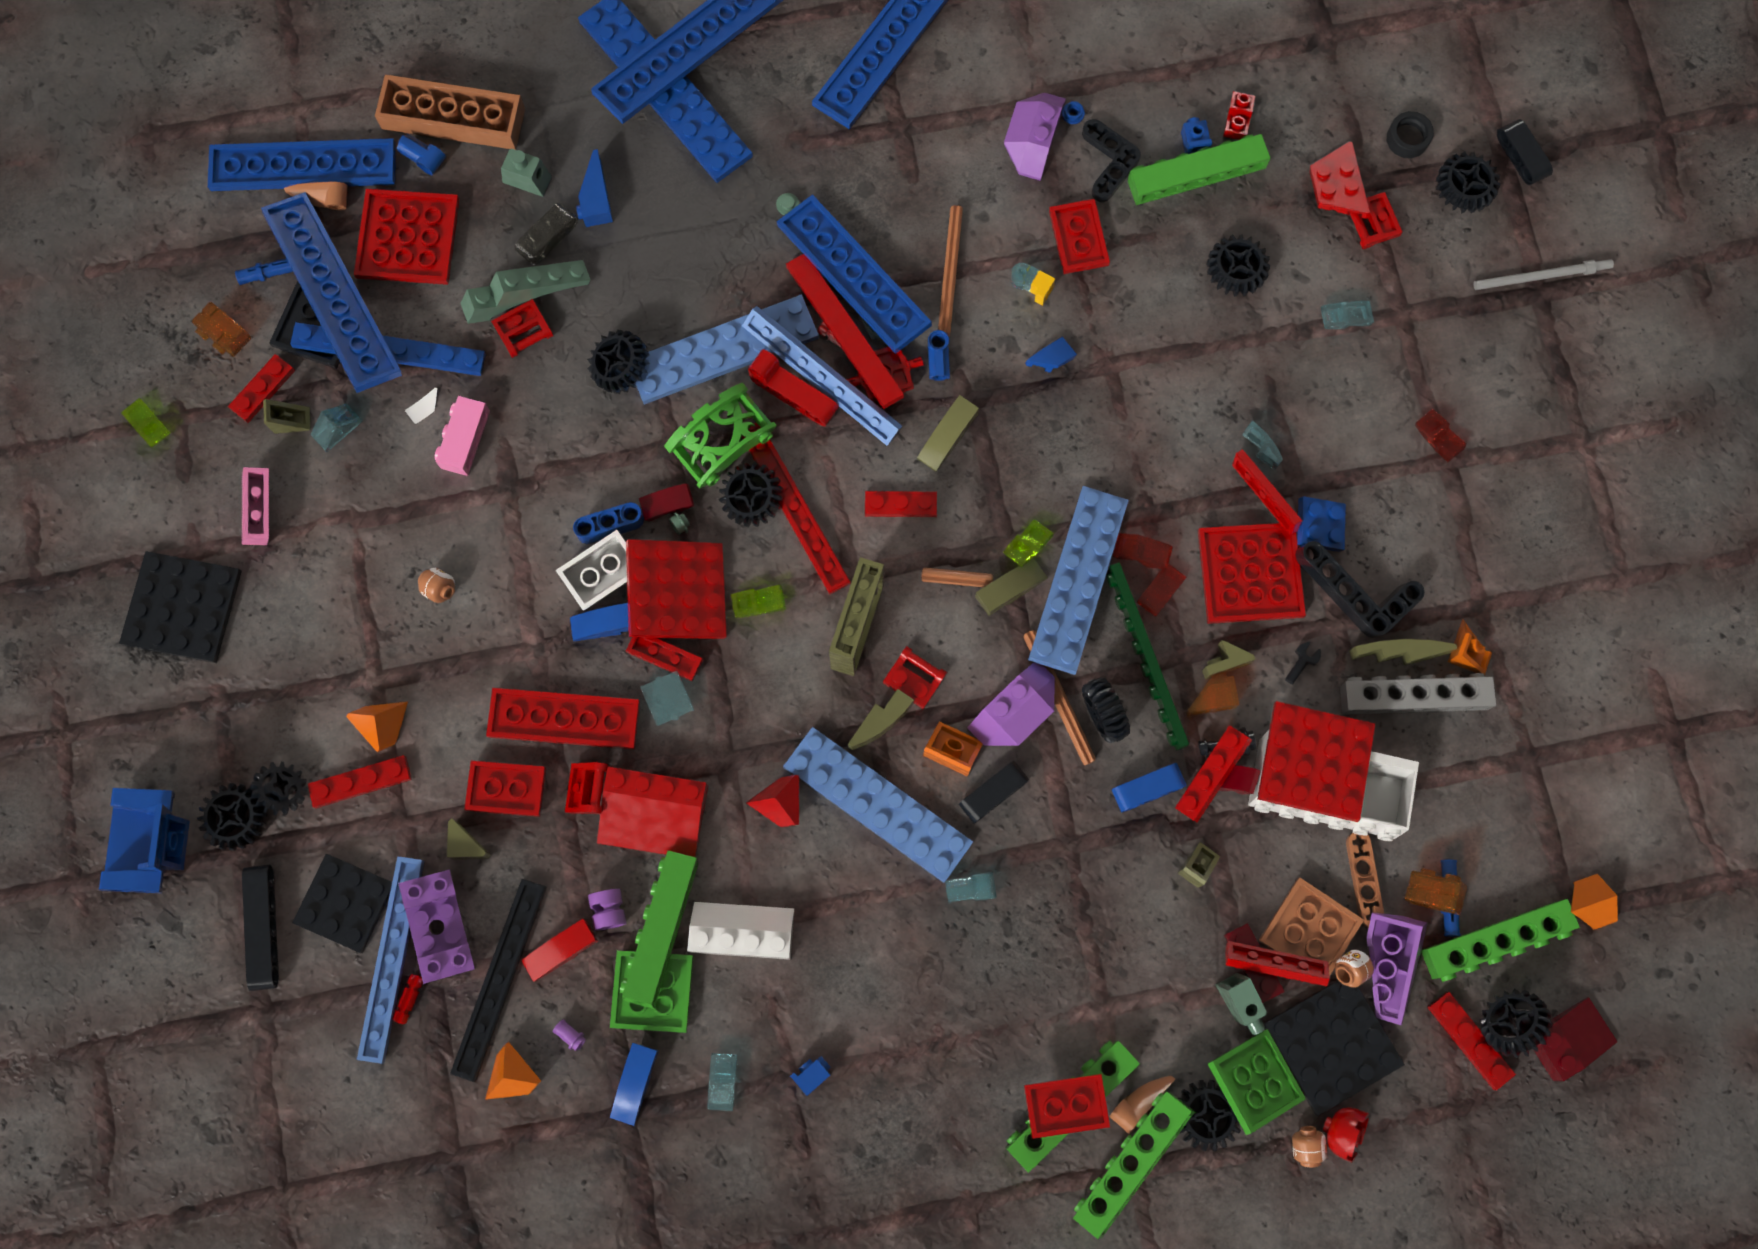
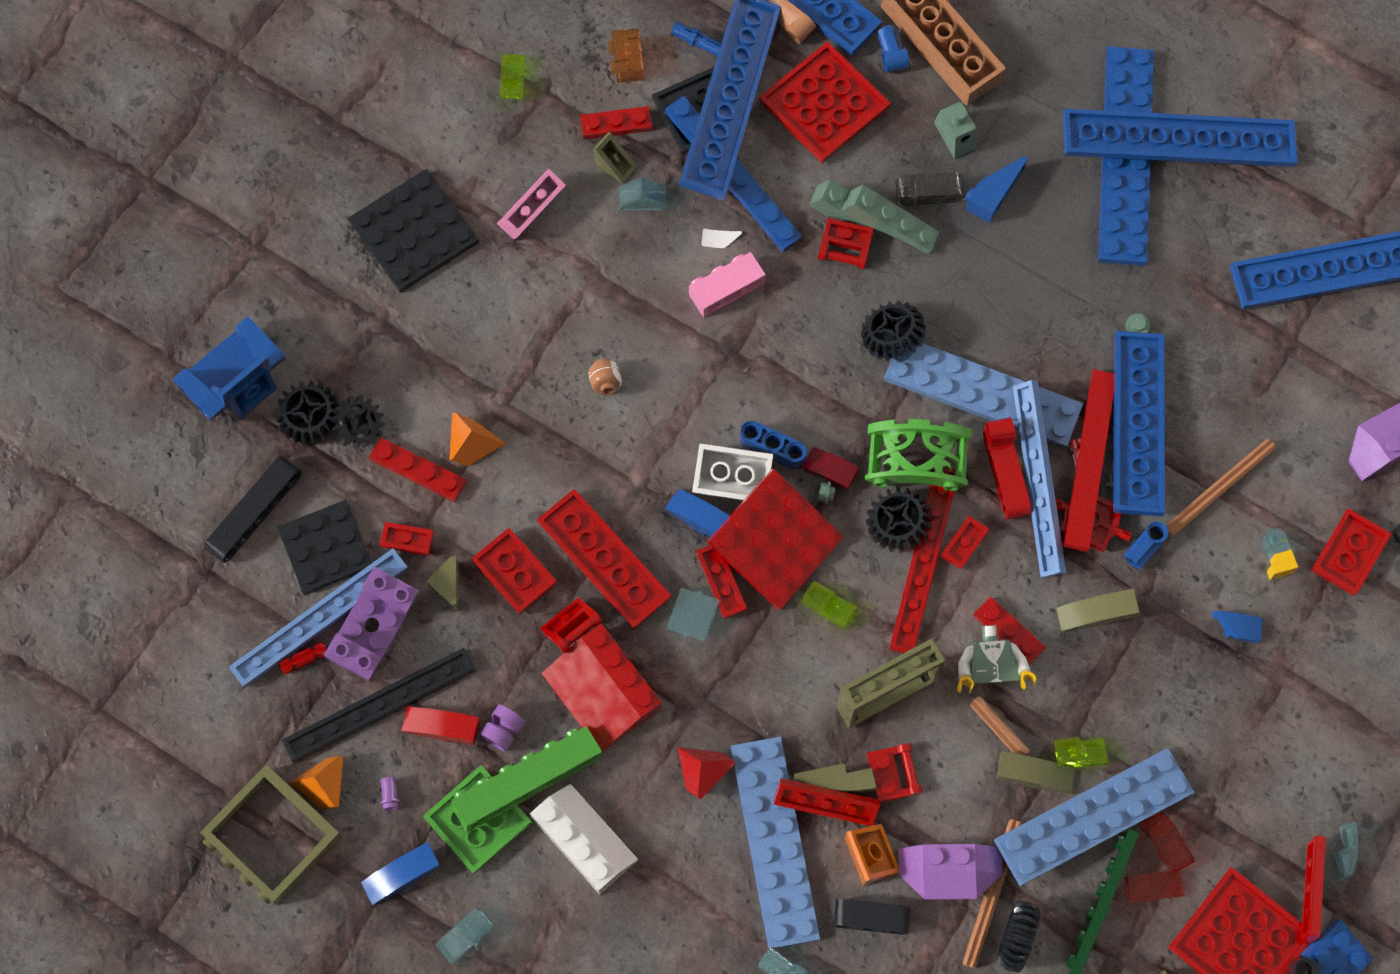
camera: 45 degrees right, 5 degrees down
none -> olive window [200,764,343,906]
none -> red plate [380,522,434,556]
none -> red plate [773,778,880,826]
none -> red plate [941,516,989,570]
none -> torso [957,625,1036,694]

